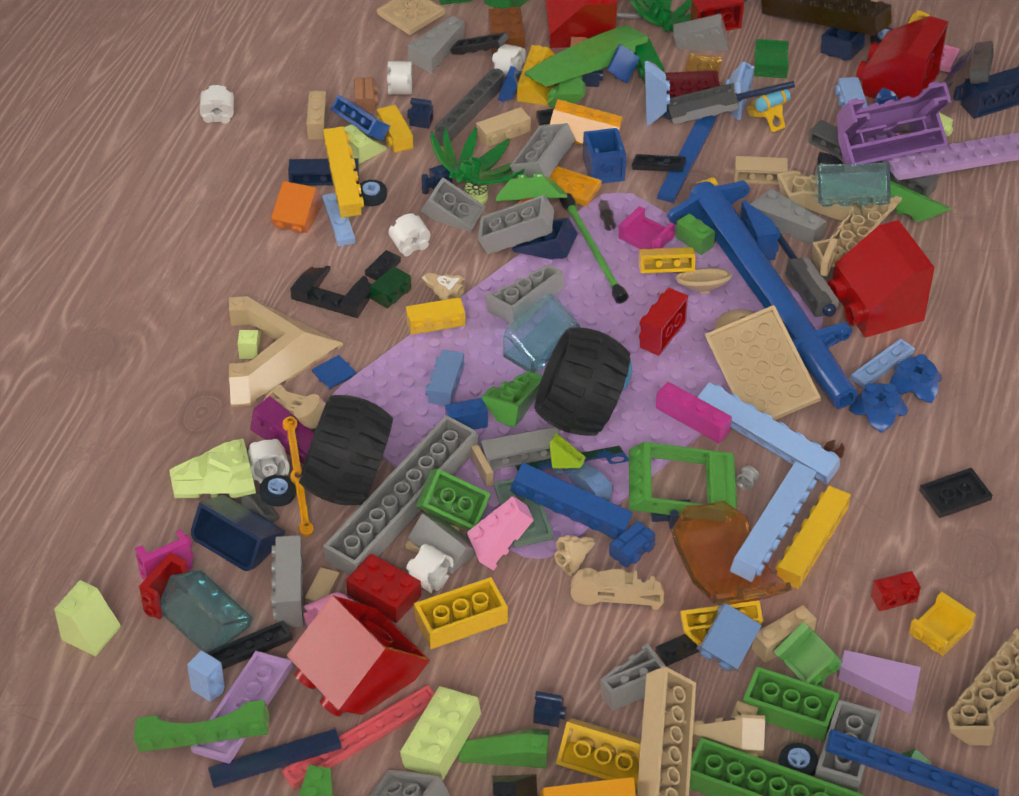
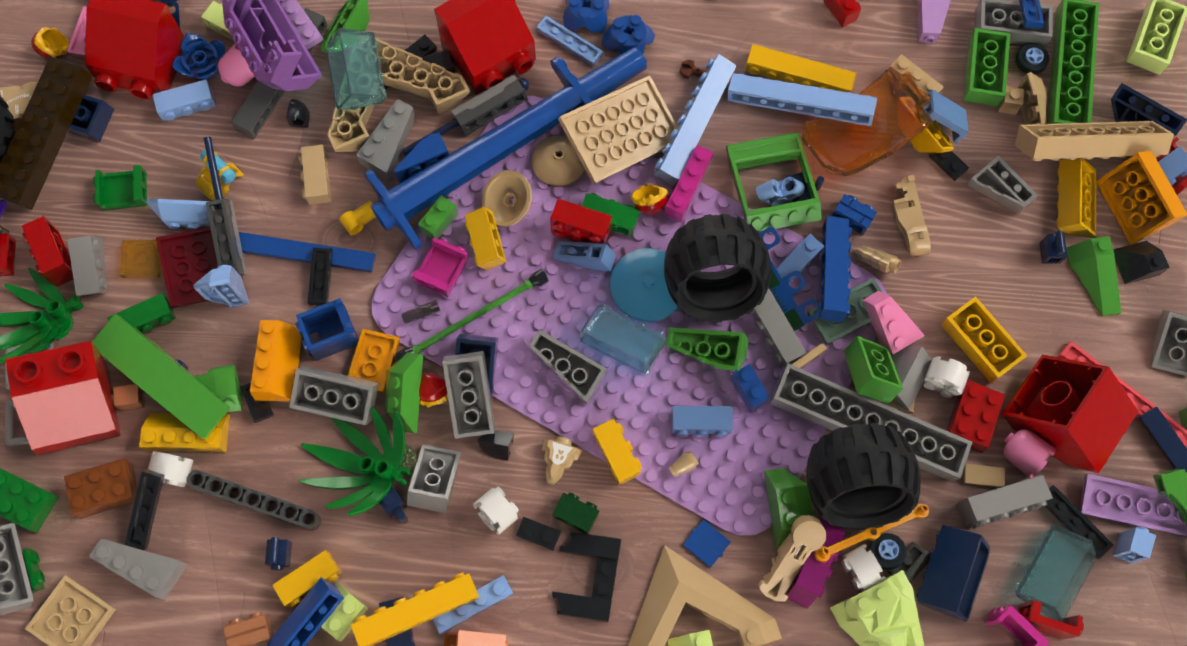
camera: 105 degrees left, 25 degrees up
black wheel [359,180,387,206] -> none
white brick [387,61,412,95] -> none
yellowish green brick [400,686,481,780] -> none
tan brick [476,107,531,147] -> none
blue slope [497,66,522,102] -> none
lime slope [550,433,586,468] -> none
blue piece [607,44,639,83] -> none
light grey wheel [736,465,760,491] -> none
bright green panel [773,622,843,687] -> none
tan tile [820,238,838,276] -> none
none -> black brick [478,430,514,461]
none -> medium blue slope [553,241,616,271]
none -> green brick [582,193,640,237]
none -> yellow hair [631,183,668,216]
none -> tan cone [669,451,699,478]
none -> light blue piece [756,177,805,206]

